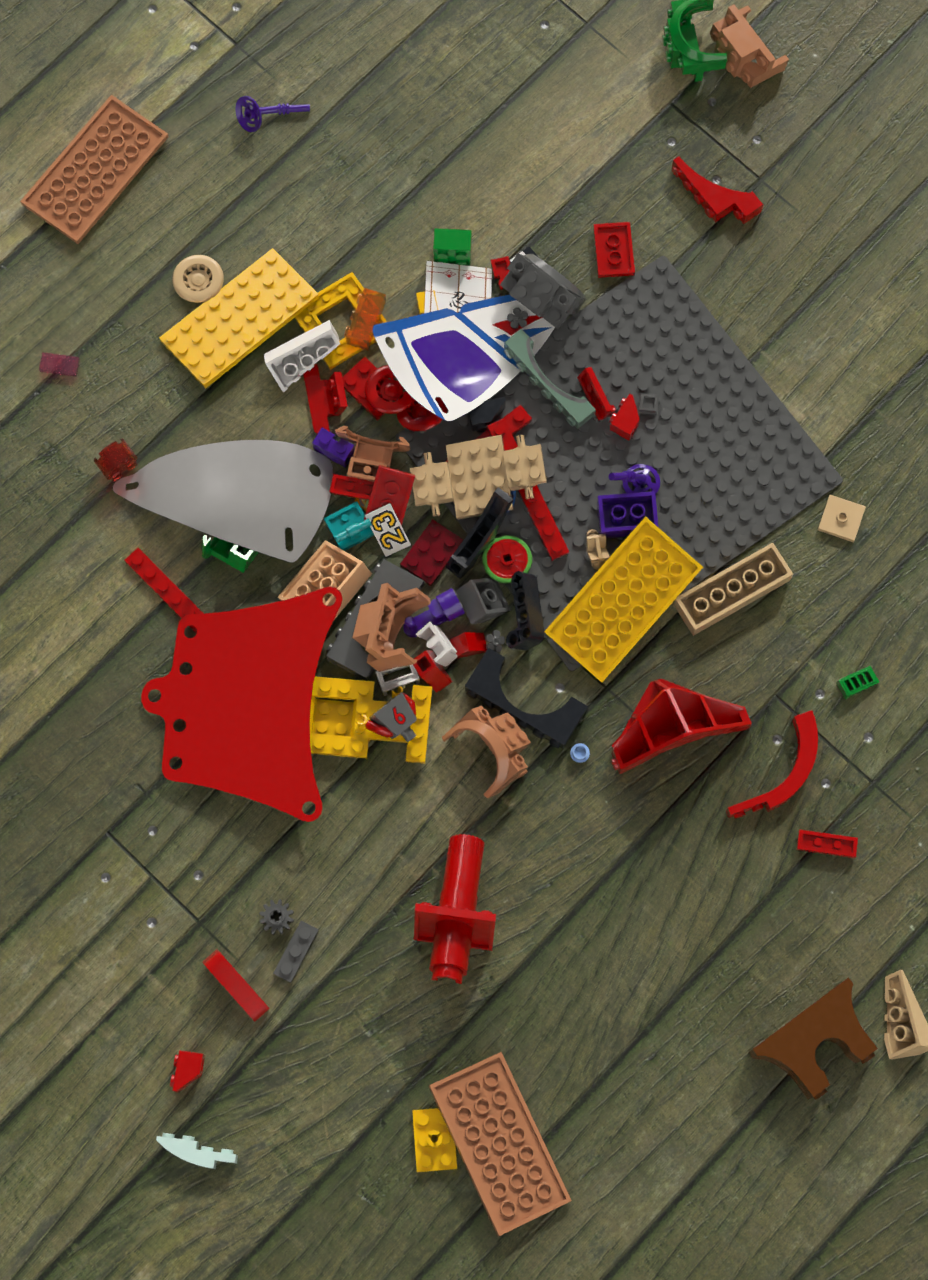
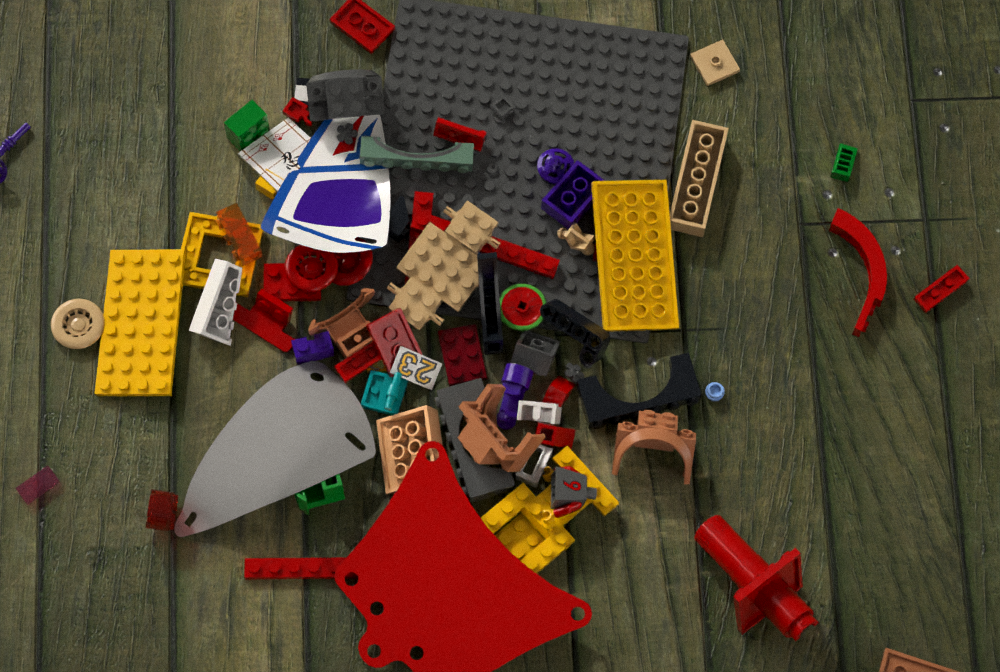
camera: 50 degrees left, 5 degrees down
red slope [609,394,640,441] -> none
red panel [611,679,752,774] -> none

